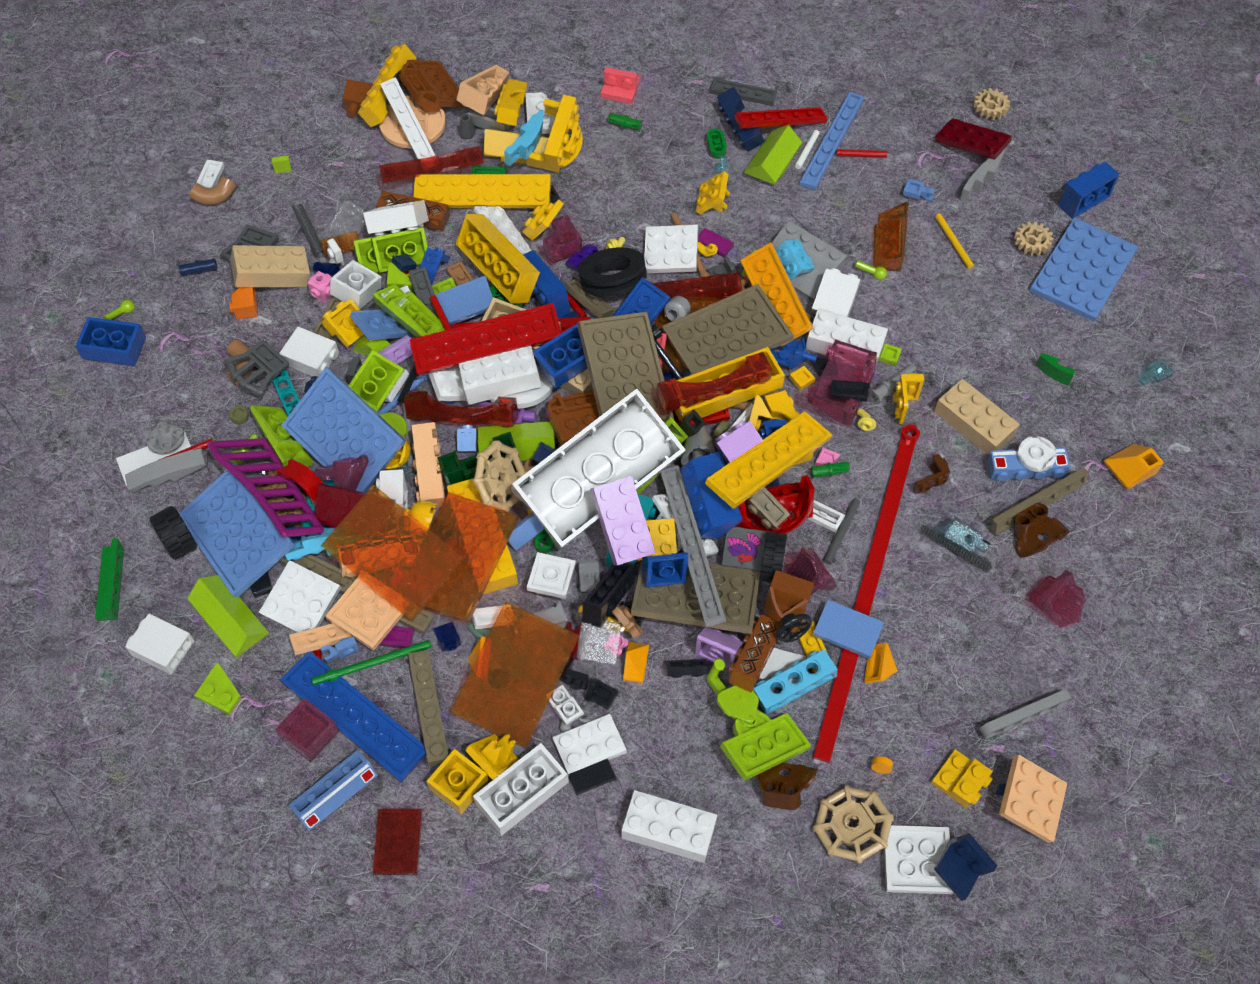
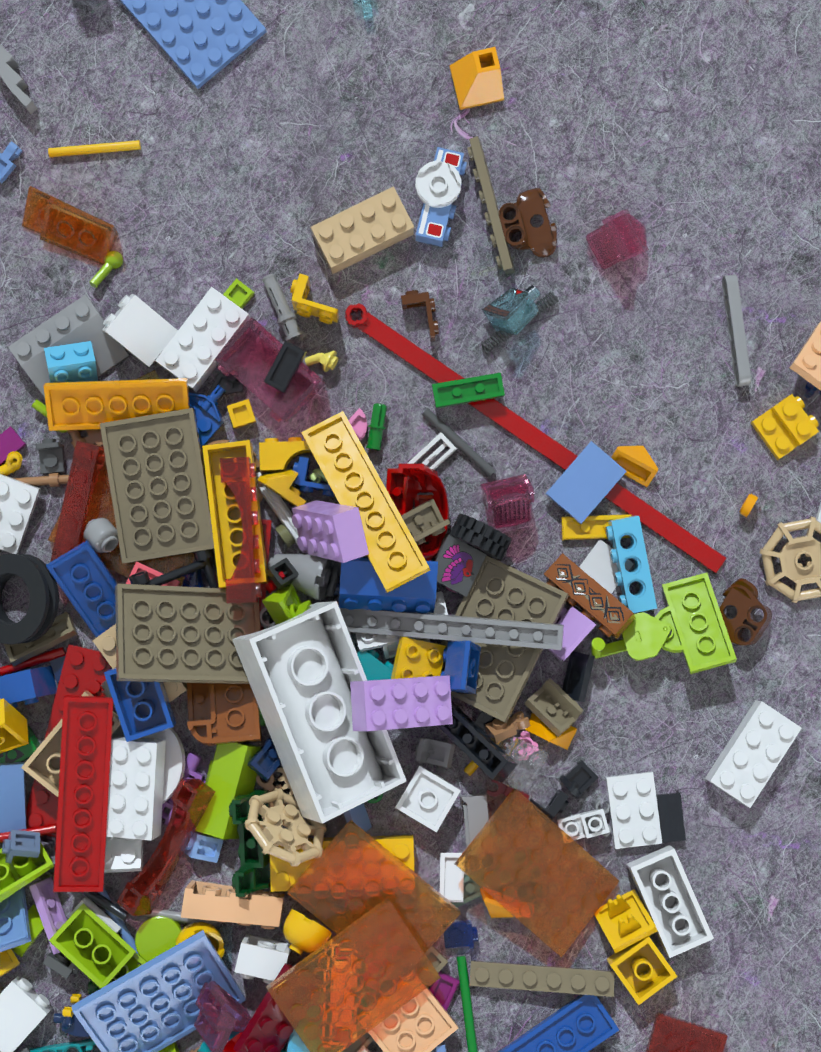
camera: 75 degrees left, 25 degrees up
dark orange piece [762,570,815,643] -> none
tan gear [1014,221,1054,256] -> none
green slope [1036,353,1075,386] -> none
none -> sand blue bracket [2,830,40,863]
none -> green plate [432,372,505,408]
none -> dark tan bracket [525,678,583,737]

